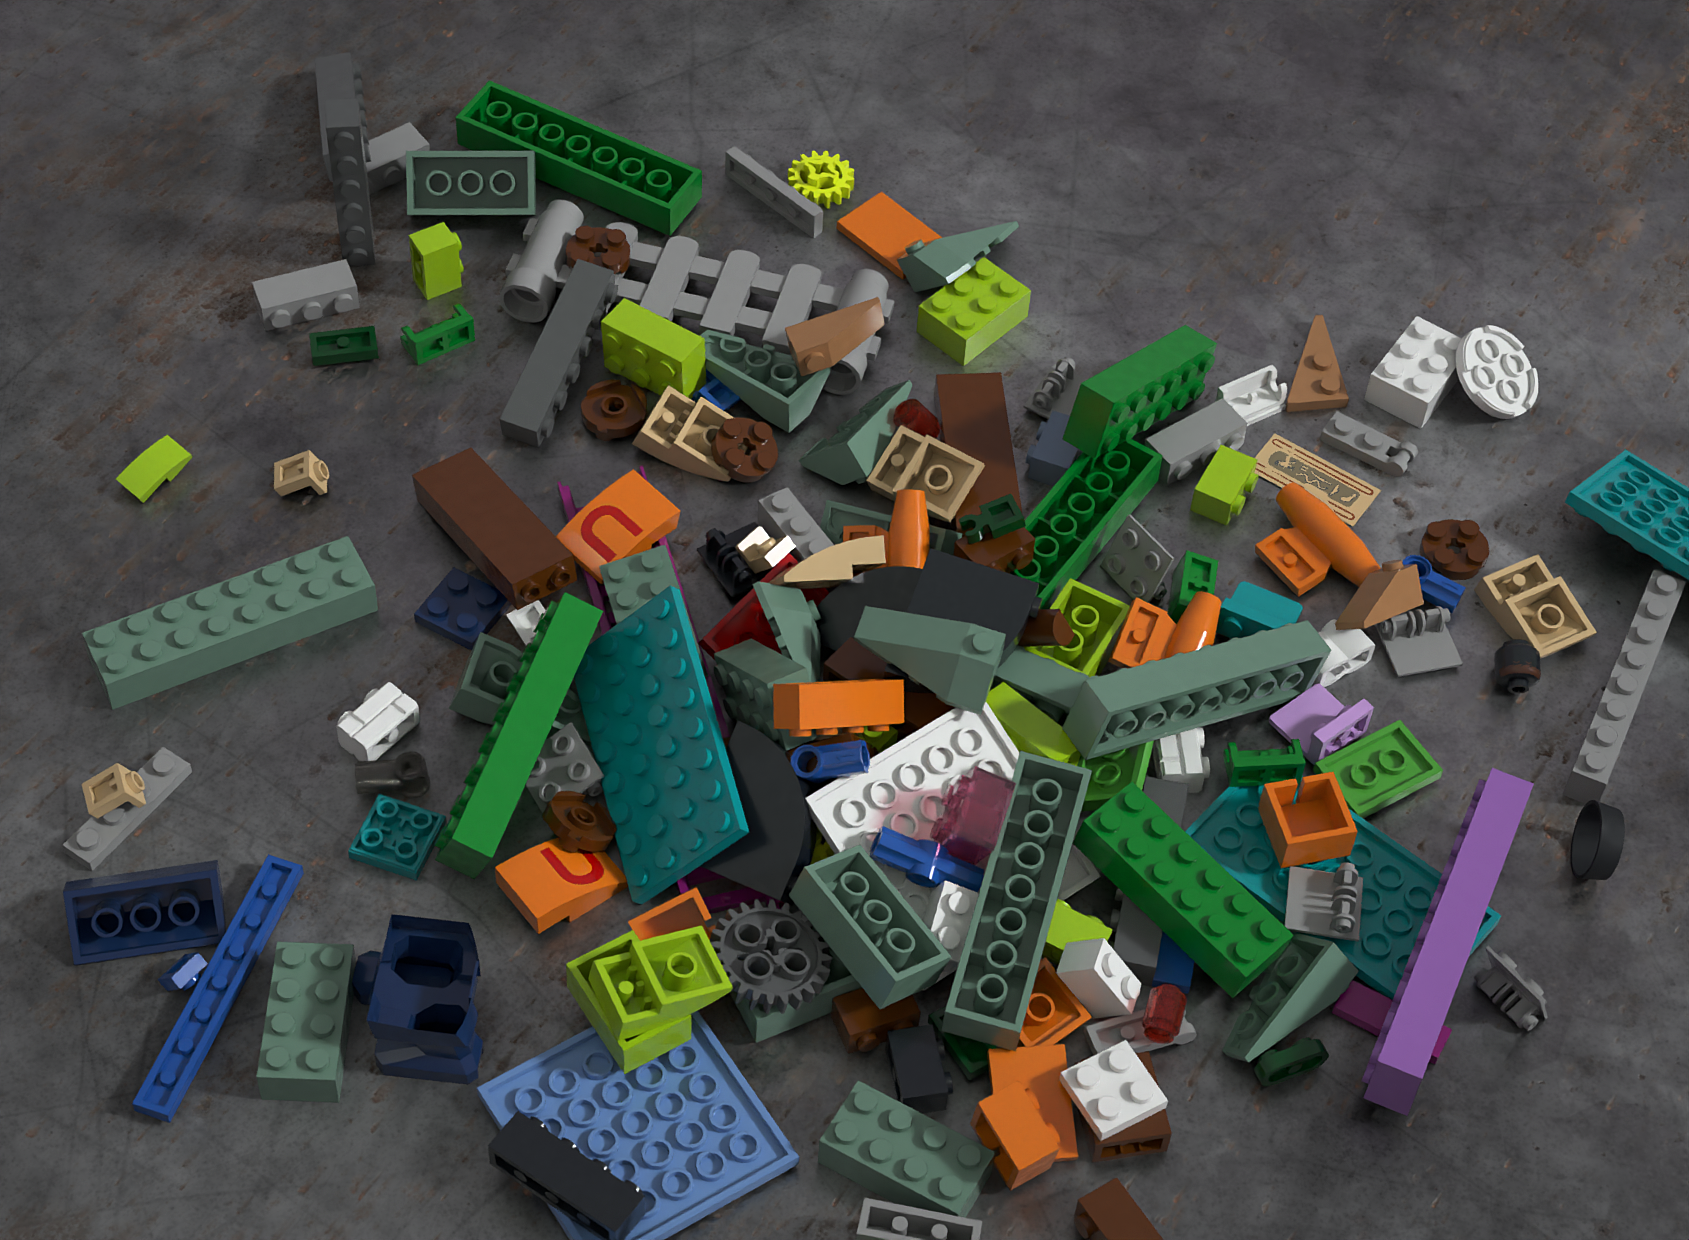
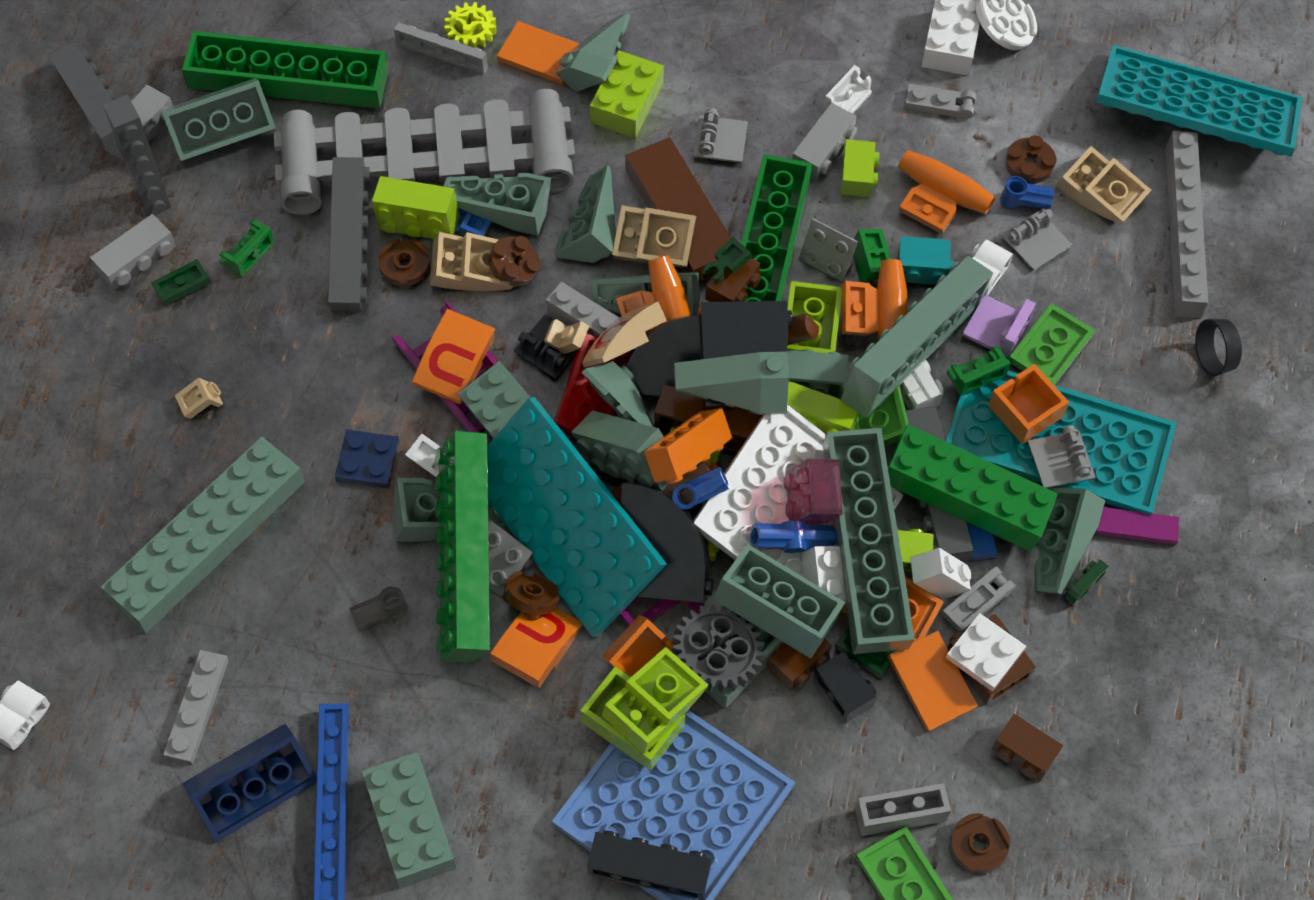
camera: 20 degrees left, 10 degrees up
tan bracket [81,763,146,819] -> none
lime slope [116,435,193,503] -> none
blue plate [158,952,208,991] -> none
white brick [336,682,420,767] -> none
teal tile [348,794,447,881] -> none
dark blue piece [352,914,484,1085] -> none
lime brick [409,222,464,300] -> none
reddish brown brick [412,447,577,610] -> none
reddish brown plate [566,226,630,274] -> none
medium nougat slope [785,297,885,377] -> none
sand green brick [818,1080,996,1218] -> none
clear red brick [893,398,940,439] -> none
orange piece [970,1080,1060,1191] -> none
sand blue brick [1025,410,1082,486] -> none
green brick [1062,325,1217,459] -> none
clear red brick [1142,984,1187,1044] -> none
sticker [1255,433,1382,526] -> none
medium nougat wing [1285,315,1349,412] -> none
medium nougat slope [1335,560,1424,630] -> none
medium lavender brick [1362,768,1534,1116] -> none
light grey hinge [1474,946,1548,1031] -> none
black head [1494,639,1541,694] -> none

